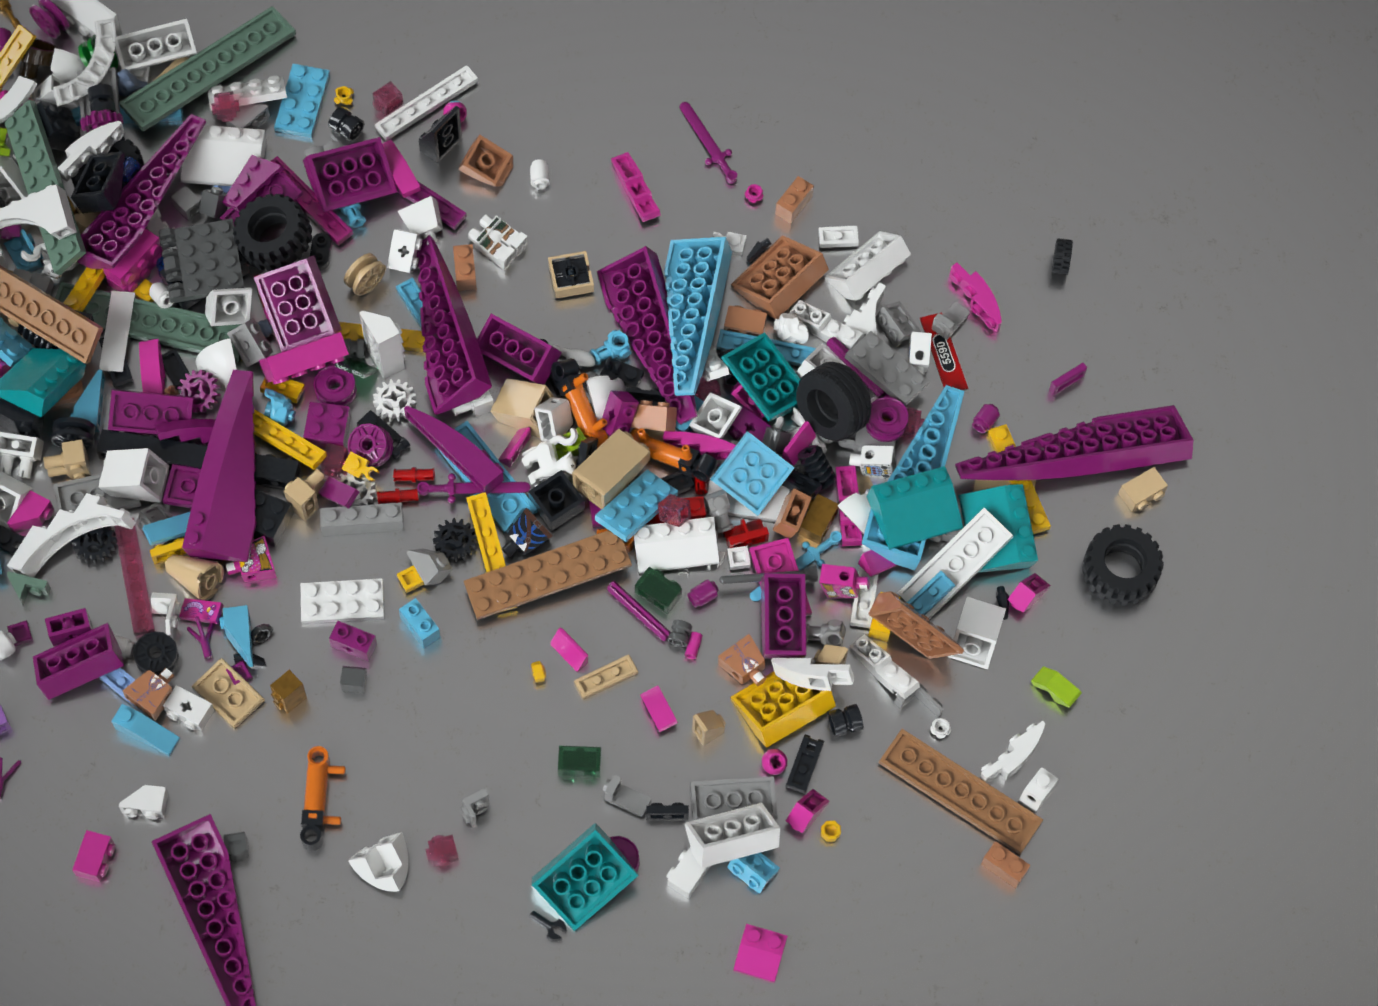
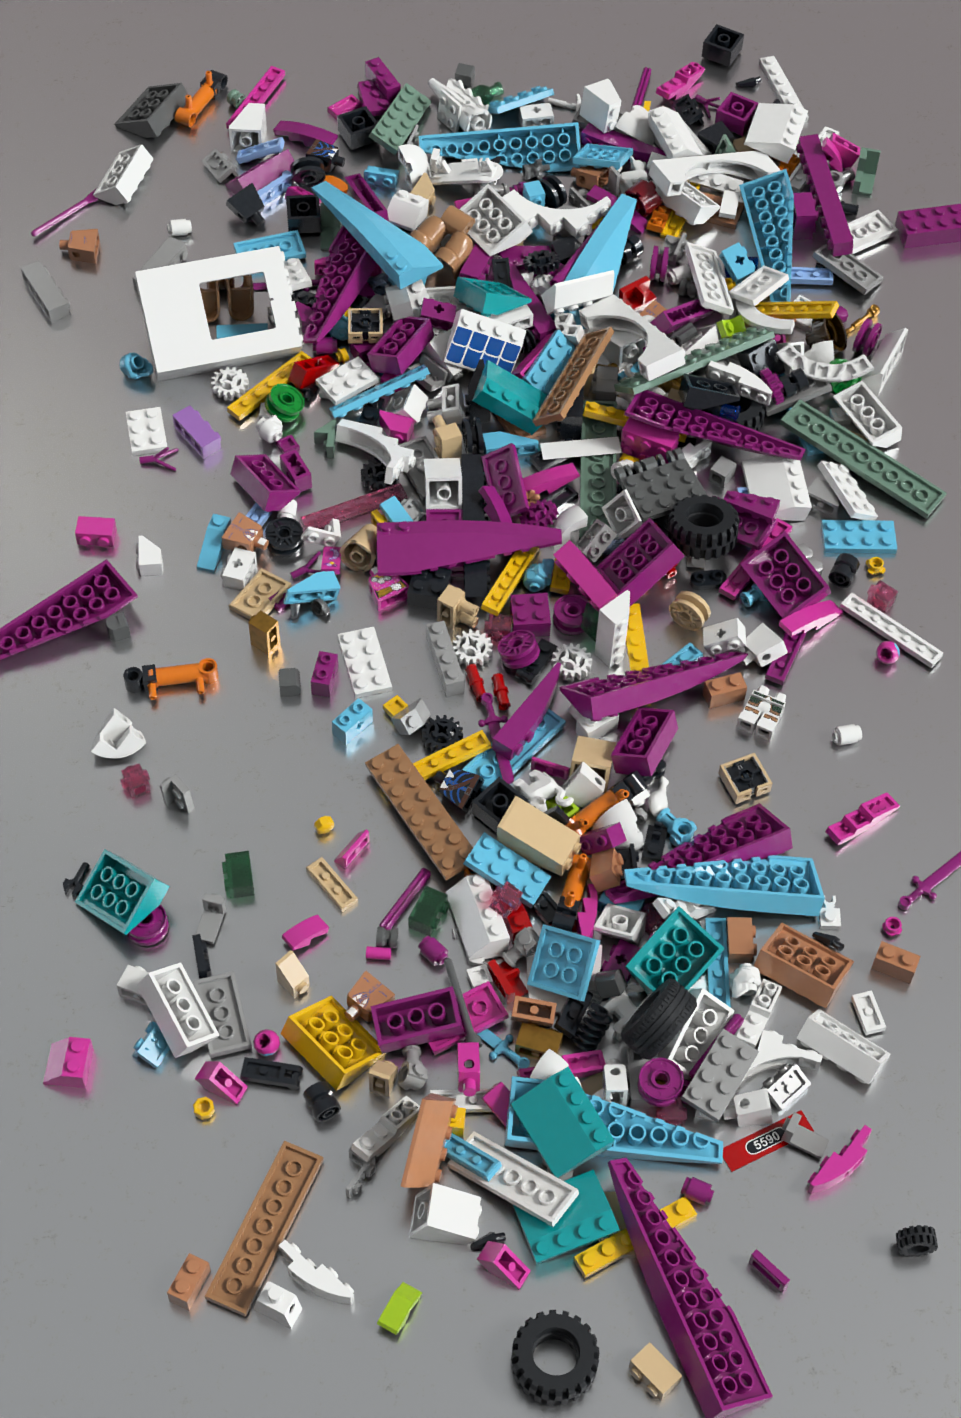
camera: 80 degrees right, 10 degrees down
sand blue animal [117,69,148,97] -> none
dark grey brick [199,187,228,218] -> none
clear pink brick [211,91,240,122] -> none
magenta tile [318,477,360,509] -> none
yellow plate [342,452,380,481] -> none
black slope [419,106,462,163] -> none
nougat slope [458,134,513,187] -> none
white slope [771,658,854,691] -> none
dark pink slope [782,421,816,465] -> none
white plate [930,718,951,738] -> none

